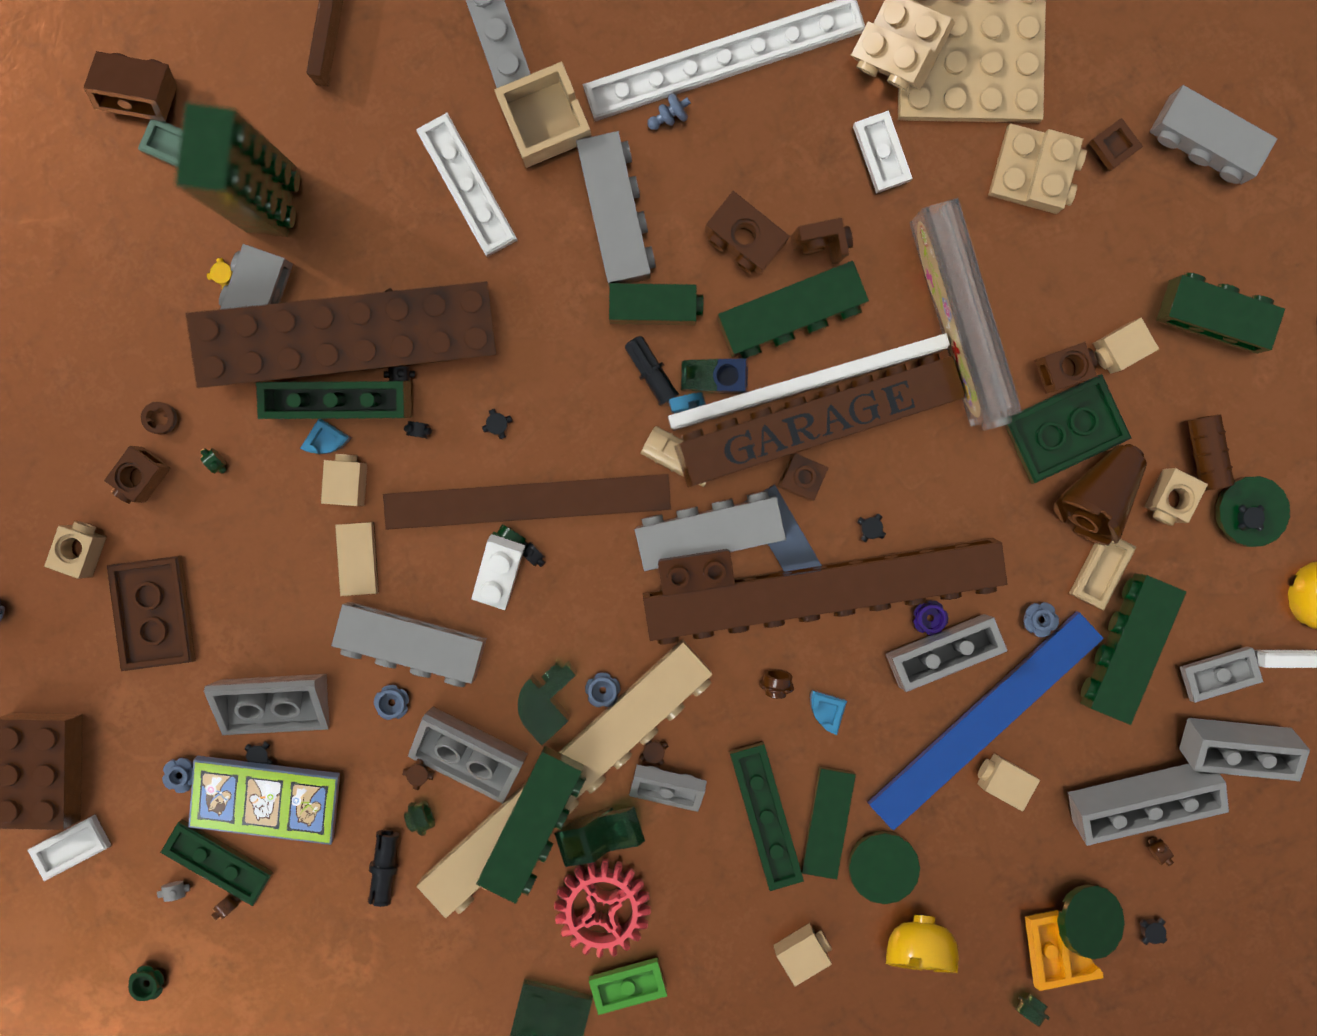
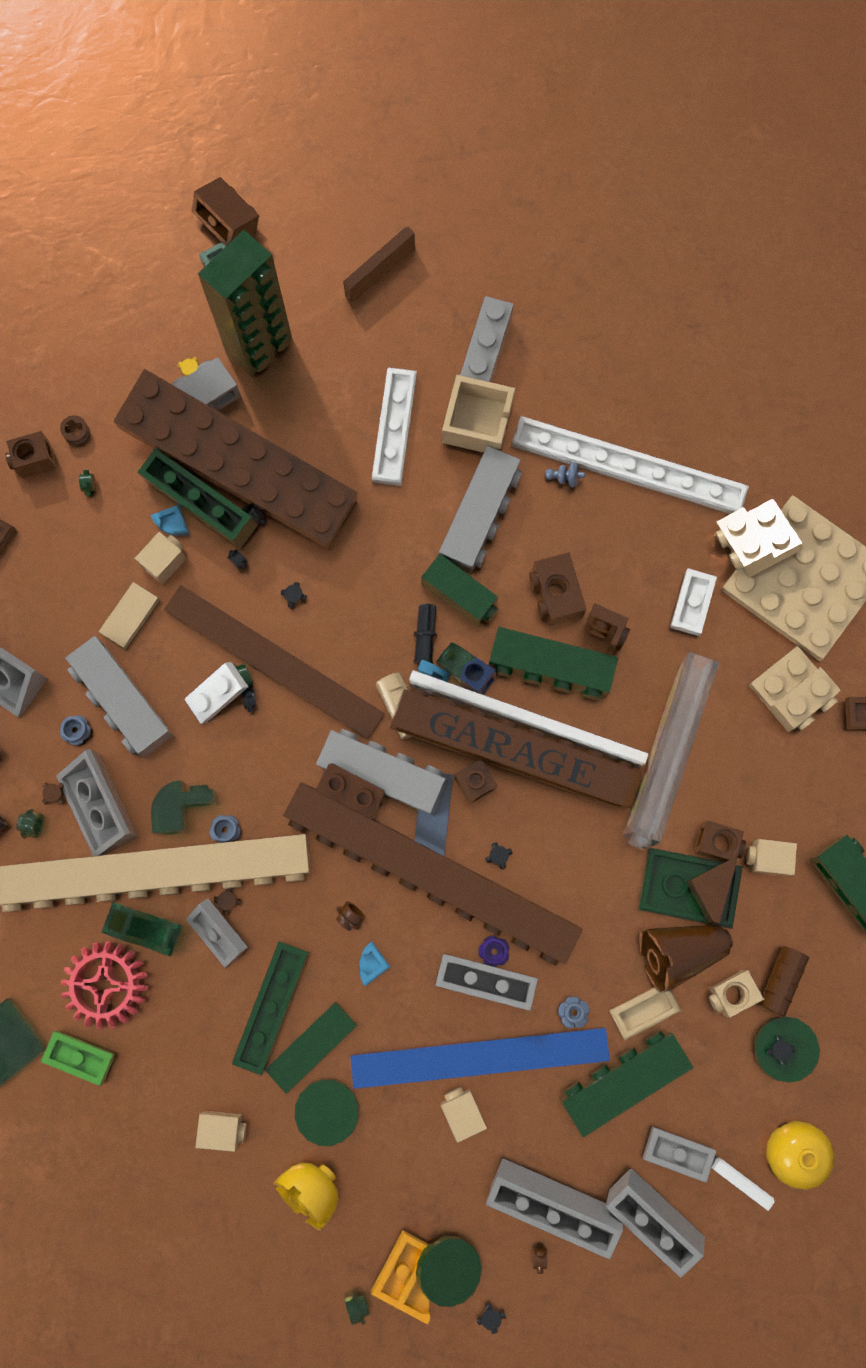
camera: 35 degrees right, 10 degrees down
dark green brick [476,746,586,904] -> none
none -> reddish brown slope [686,859,737,924]

